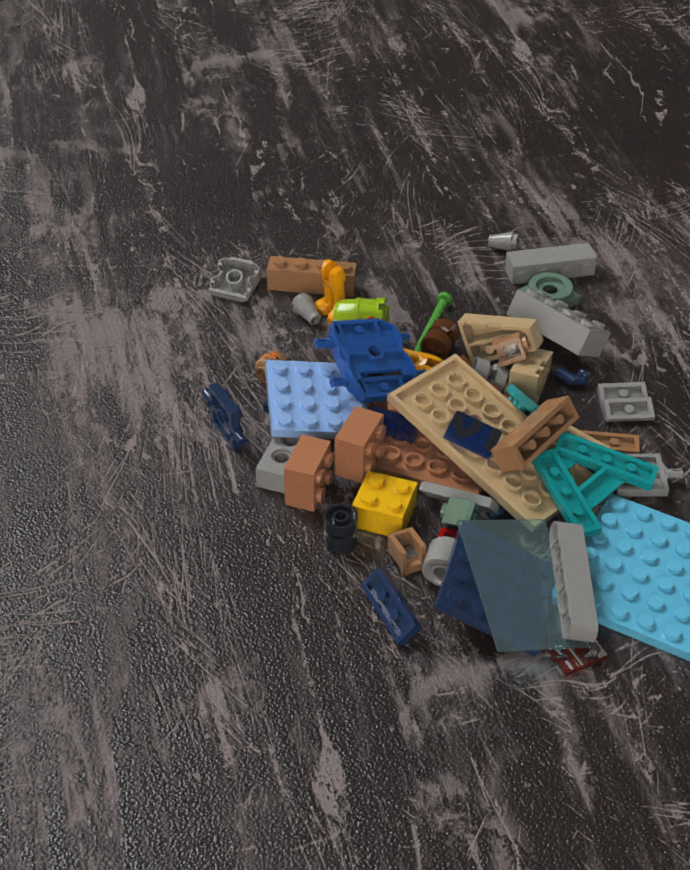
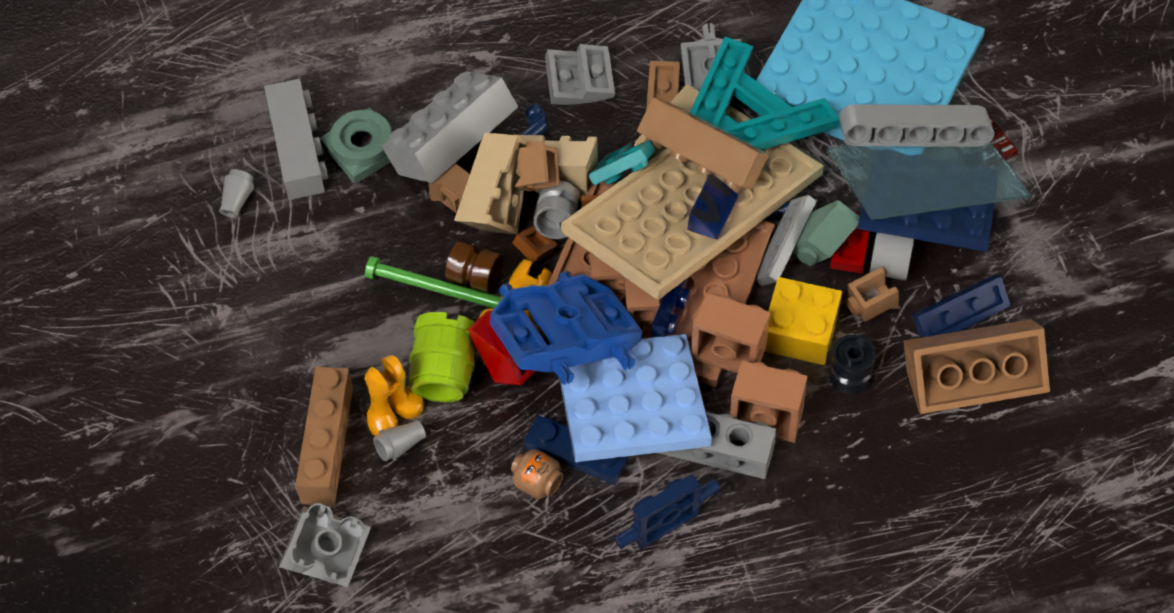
camera: 90 degrees left, 15 degrees up
none -> medium nougat slope [903,319,1050,414]

